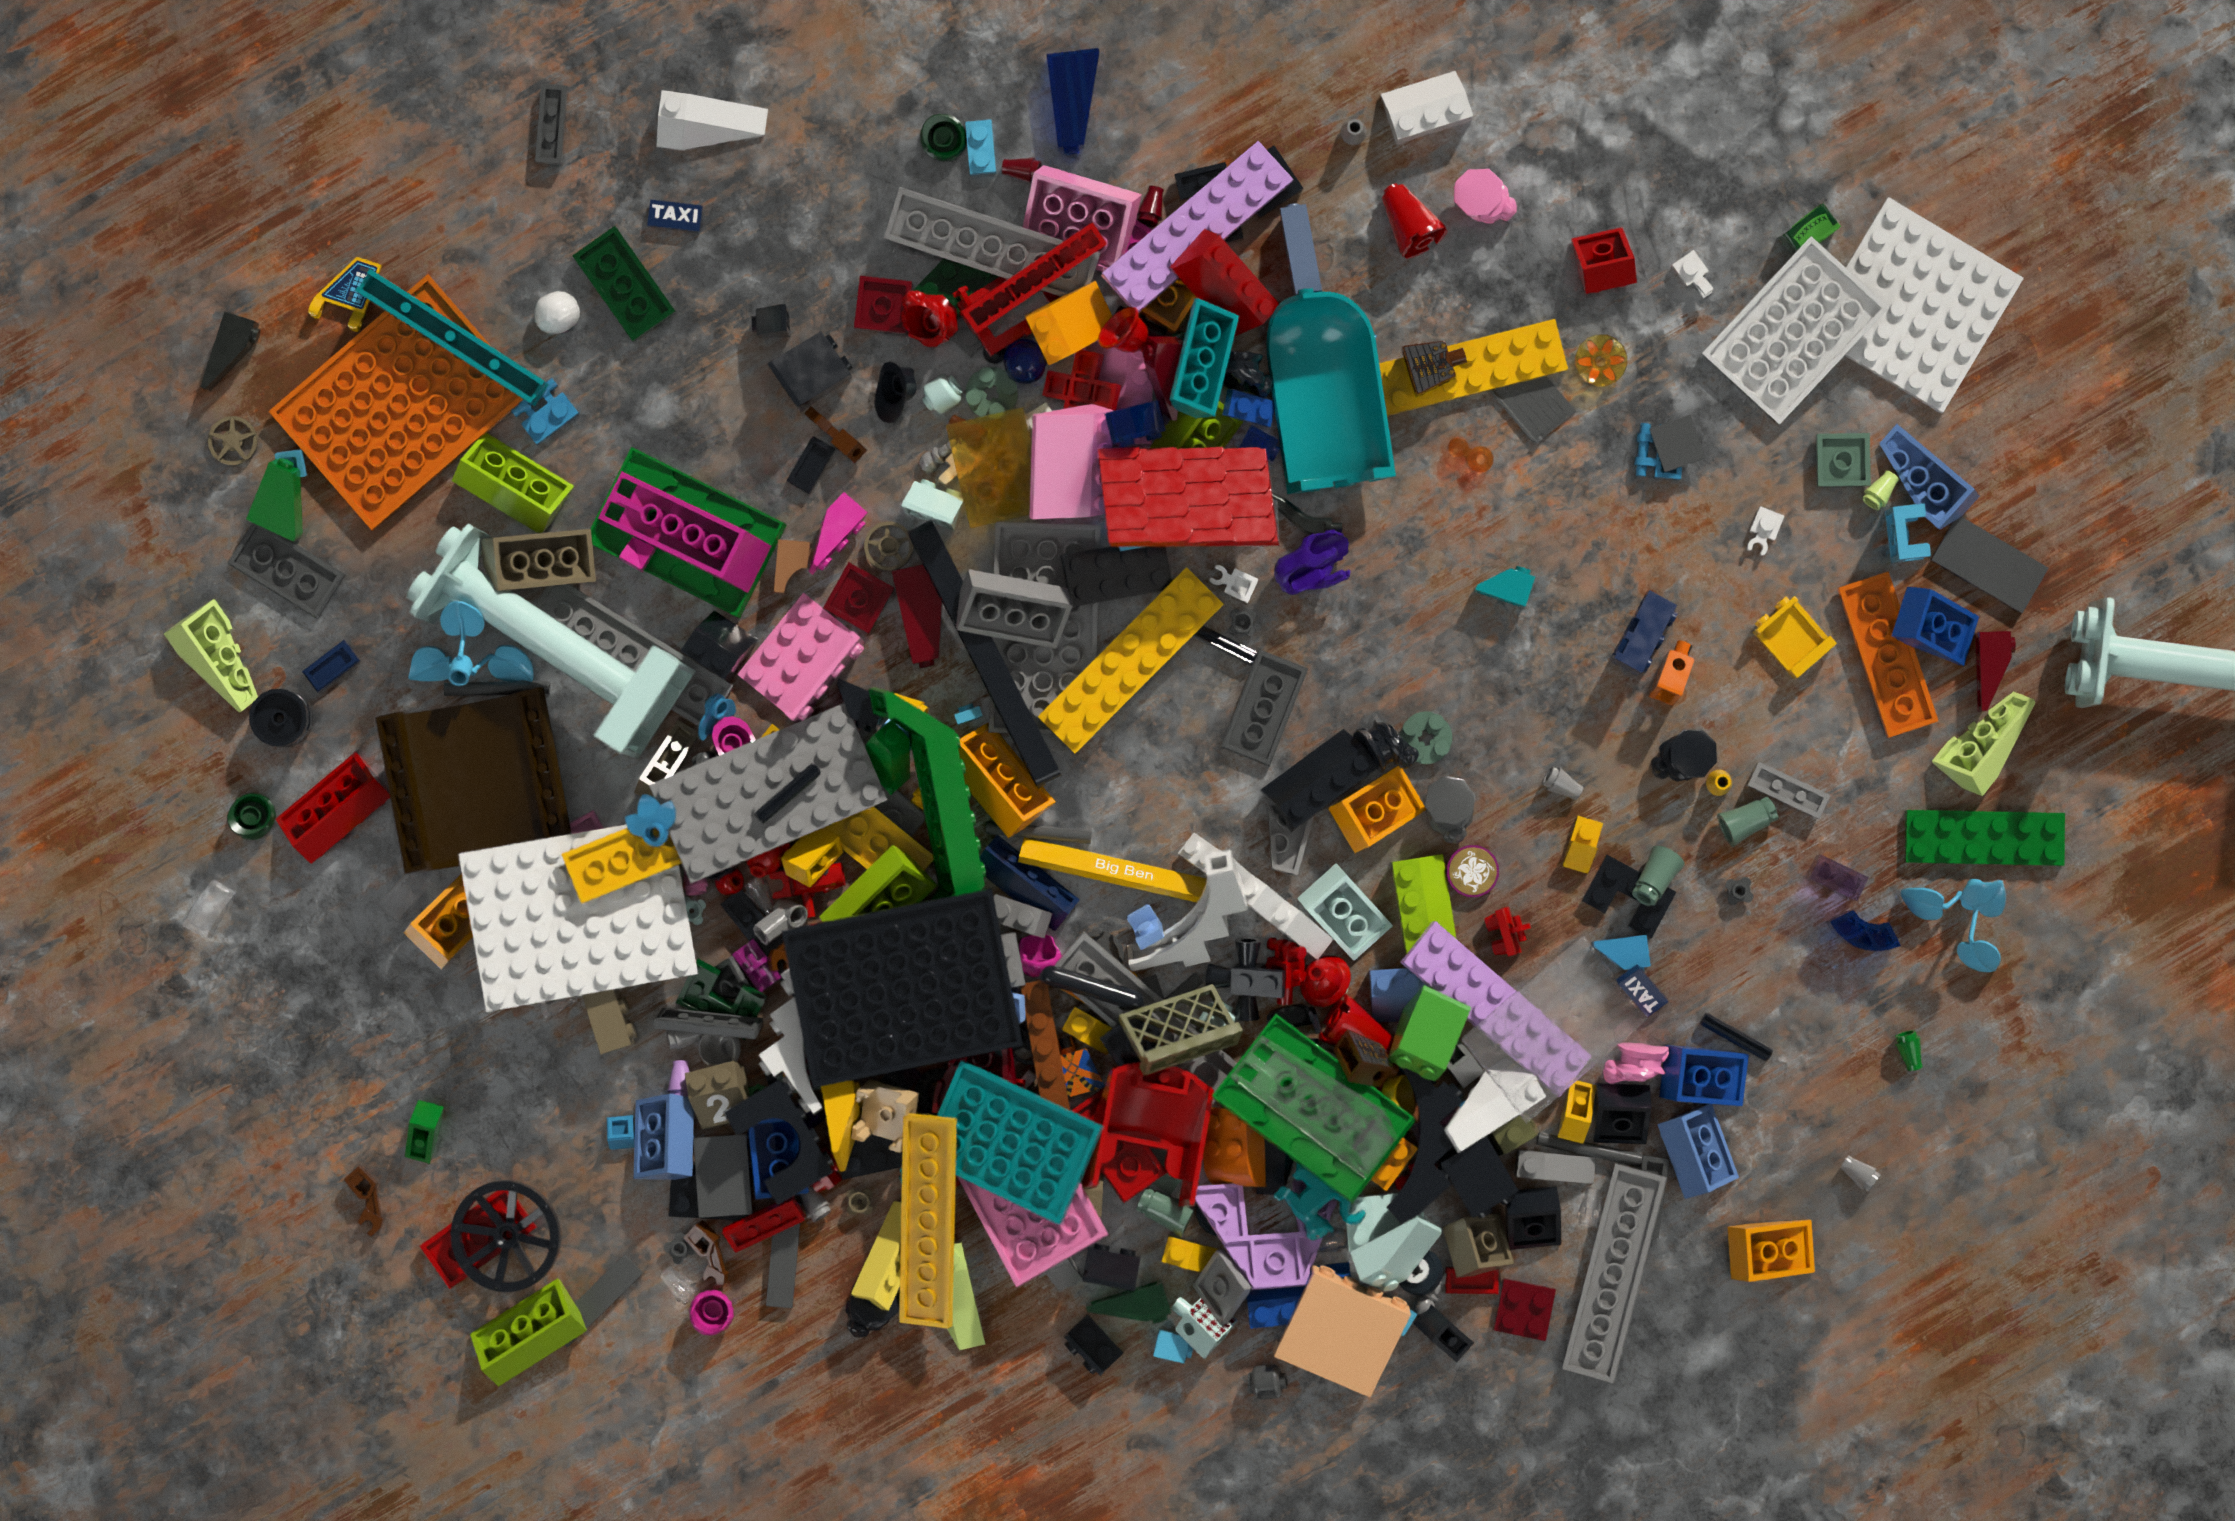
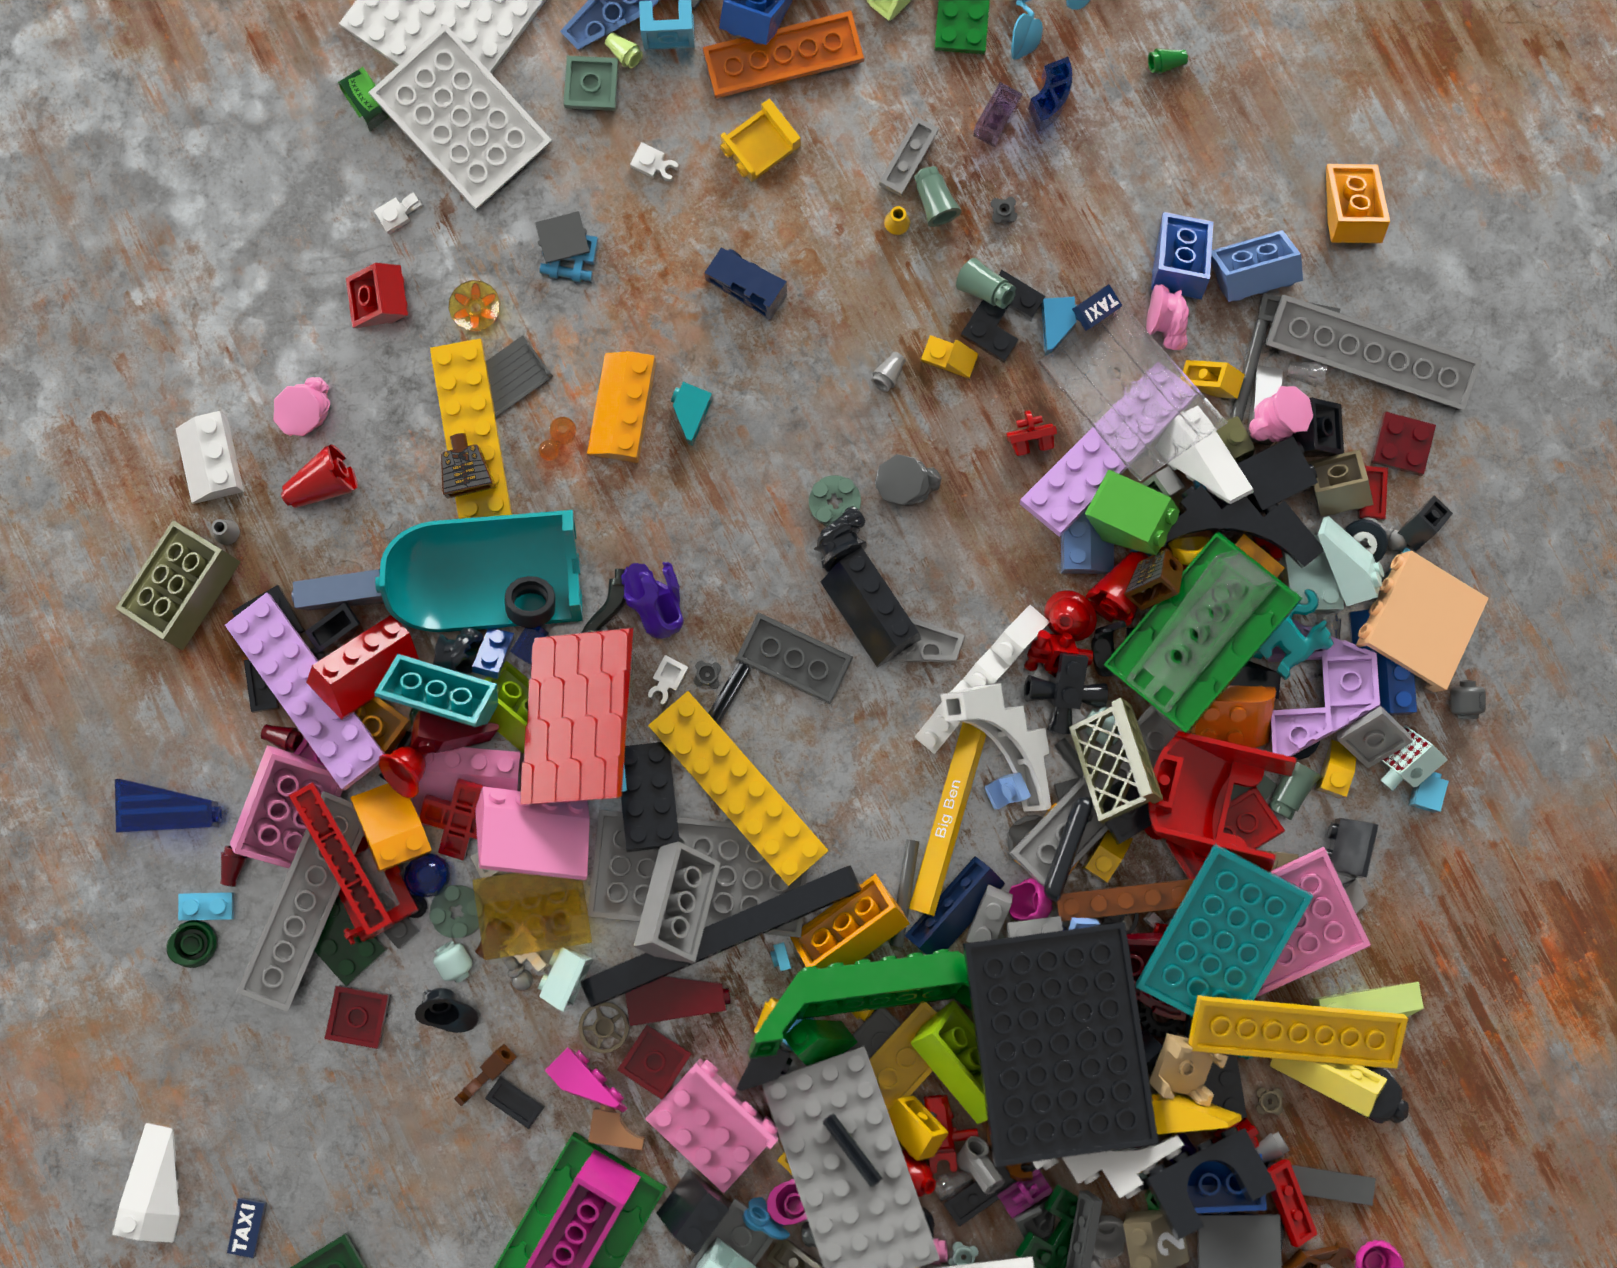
camera: 85 degrees left, 5 degrees down
red piece [715,869,744,895] -> none
black slope [751,304,790,338] -> none
black slope [768,331,853,412] -> none
red piece [901,291,958,347] -> none
torso [1058,1036,1104,1098] -> none
black bracket [1064,1314,1124,1376] -> none
clear green slope [1086,1279,1172,1324] -> none
clear blue brick [1104,400,1167,448] -> none
light aqua slope [1297,863,1393,961] -> none
light orange slope [1328,766,1427,853] -> none
lime slope [1391,854,1456,955] -> none
tile [1446,845,1499,897] -> none
black slope [1593,1083,1652,1144] -> none
orange torso [1648,640,1695,706] -> none
black piece [1651,729,1717,782] -> none
black axle [1700,1013,1773,1061] -> none
light grey cone [1840,1155,1881,1192] -> none
none -> olive slope [116,520,241,650]
none -> black slope [305,602,360,654]
none -> black tyre [505,576,556,628]
none -> light orange slope [587,351,656,463]
none -> bright pink piece [1249,386,1313,443]

